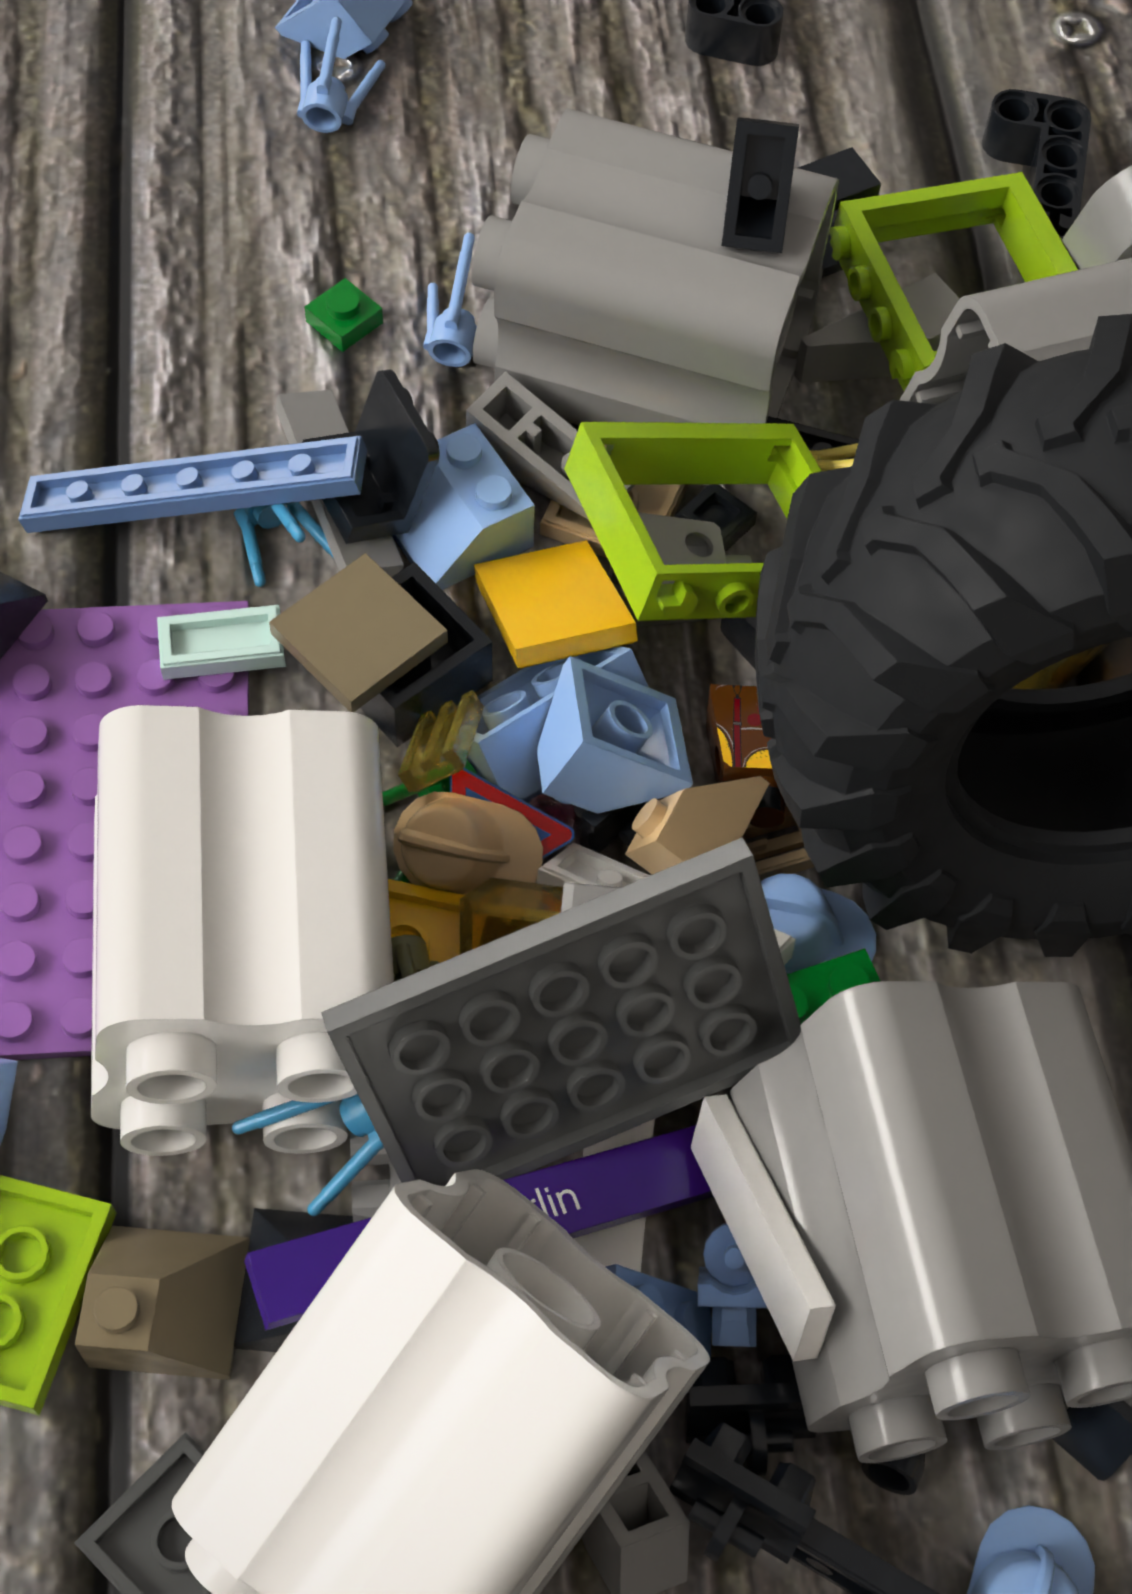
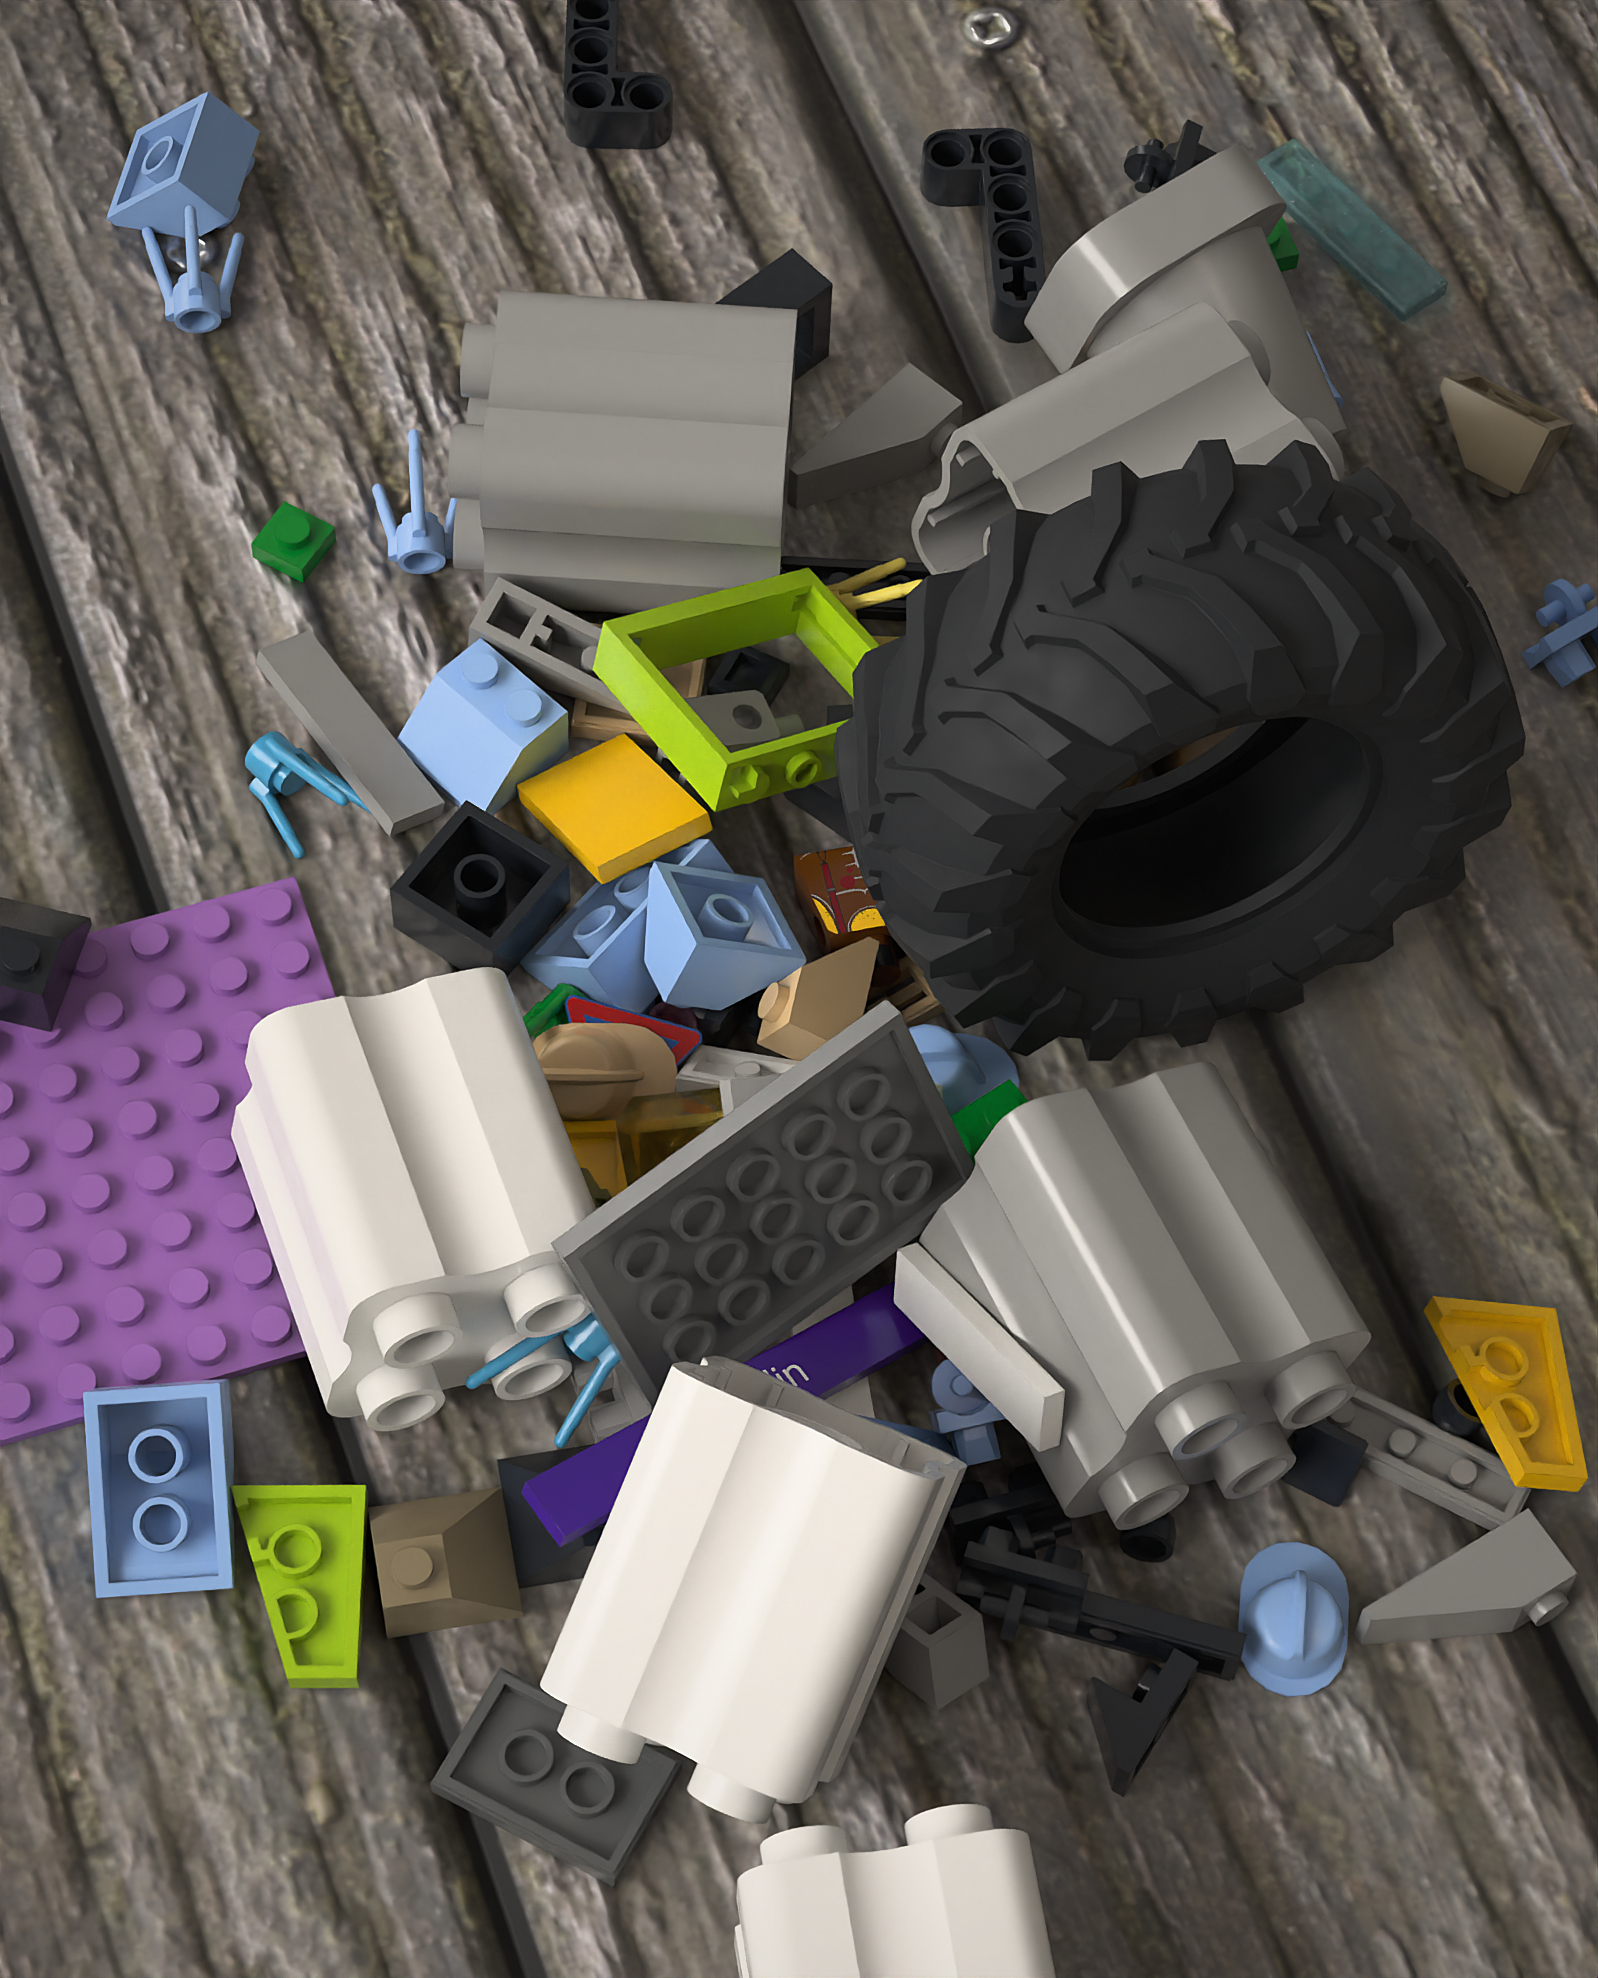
camera: 15 degrees left, 0 degrees up
medium blue tile [18,436,367,533] -> none
light aqua tile [157,605,286,680] -> none
dark tan tile [269,553,448,712] -> none
black bracket [302,369,440,544] -> none
clear yellow tile [398,690,484,792] -> none
black slope [721,117,799,253] -> none
lime window [829,172,1078,391] -> none

